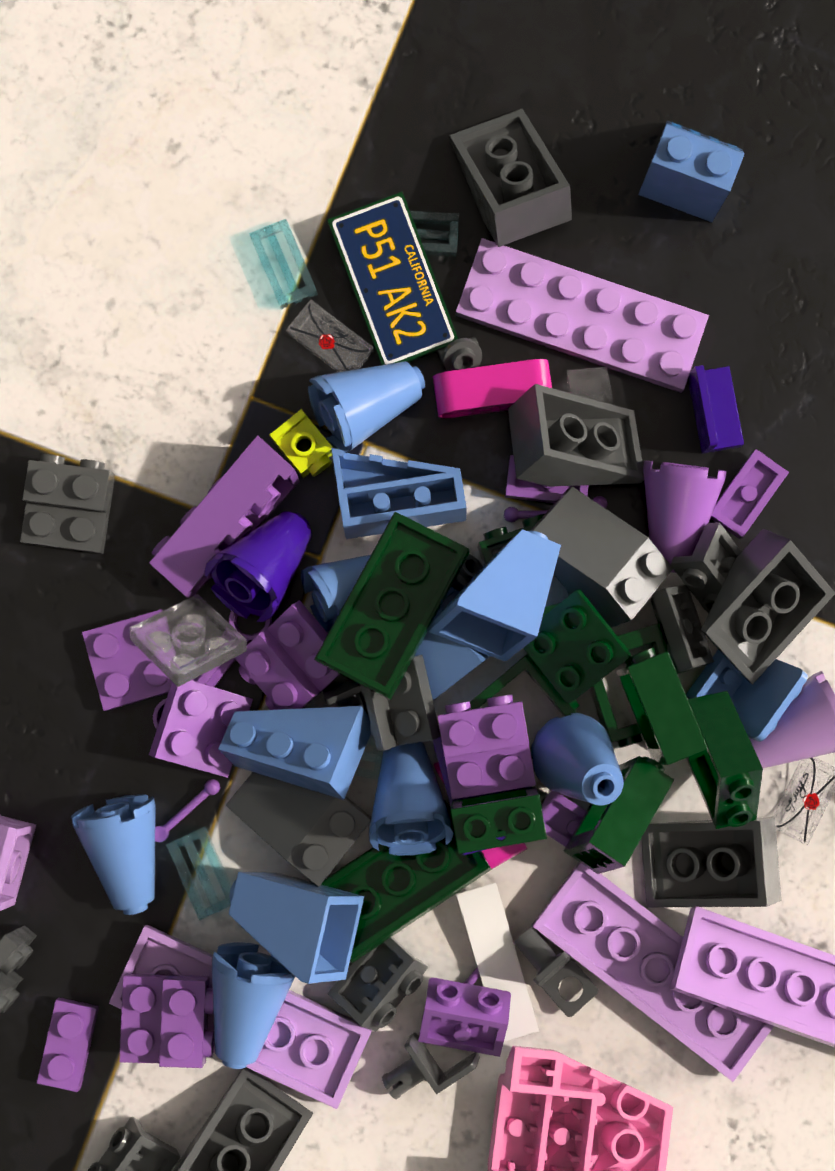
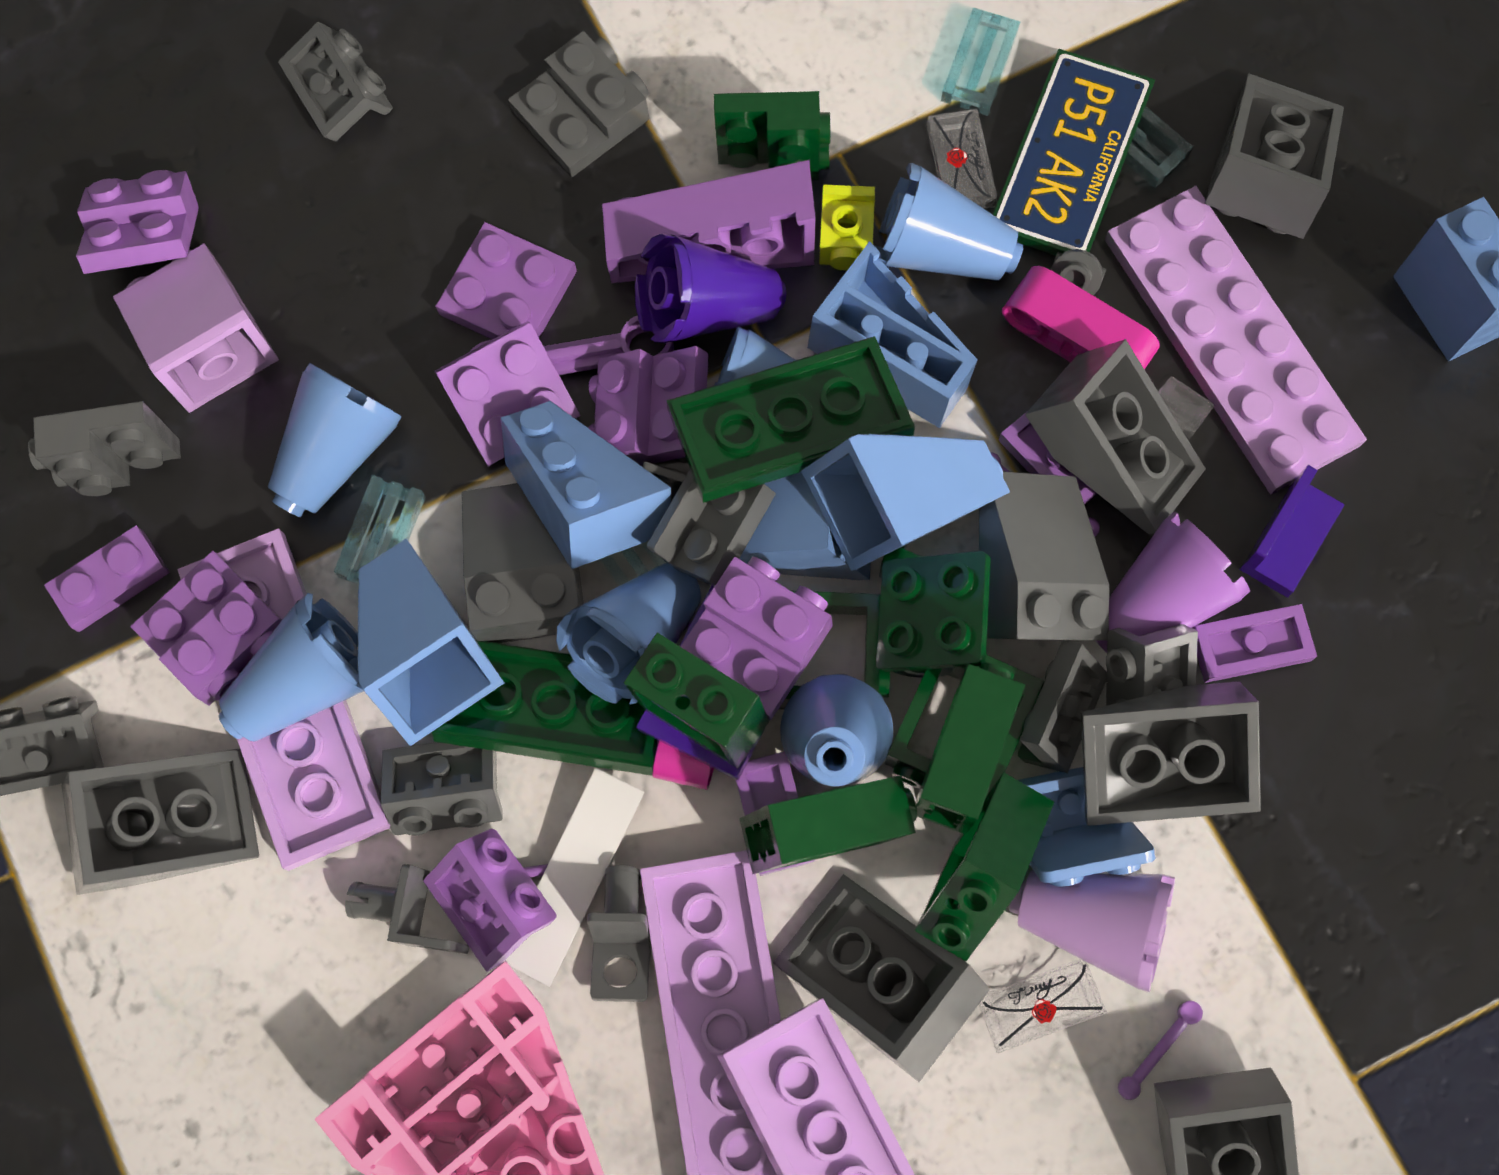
camera: 50 degrees right, 10 degrees down
clear plate [129,594,247,687] -> none
medium lavender hinge [155,779,220,842] -> none
none -> dark green plate [714,91,830,181]

